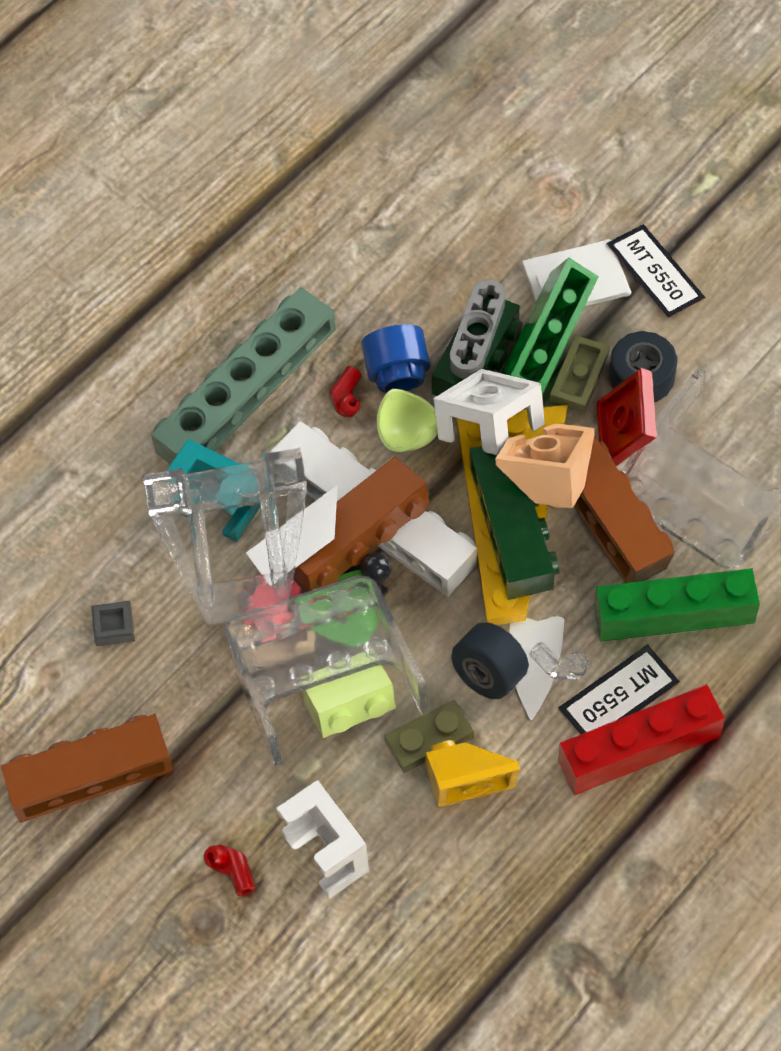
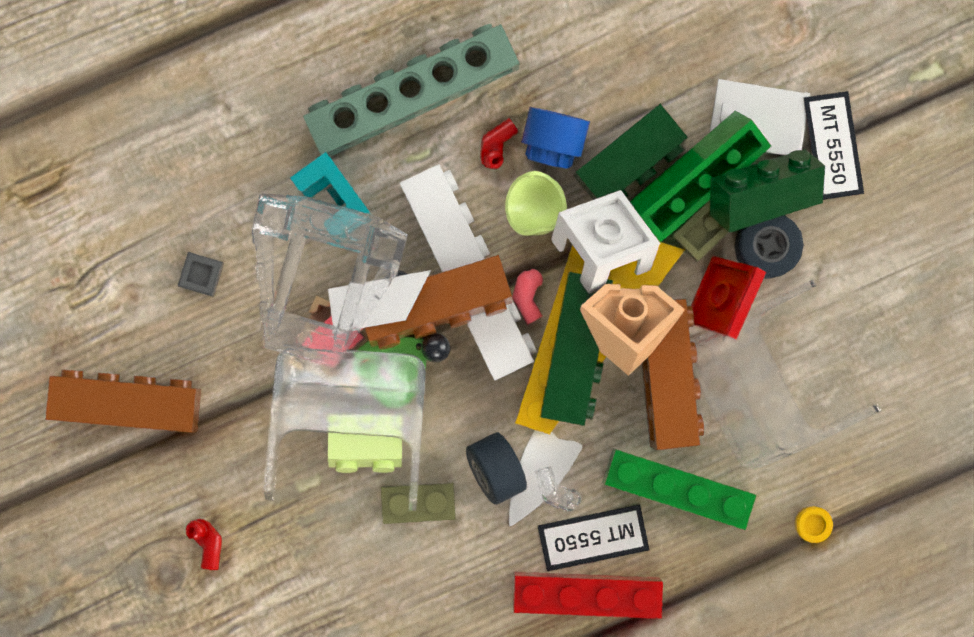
camera: 20 degrees right, 25 degrees up
white panel [277,780,369,899] -> none
yellow slope [425,740,520,808] -> none
light grey beam [450,280,505,379] -> none
none -> coral arm [512,269,543,325]
none -> dark green brick [710,149,825,233]

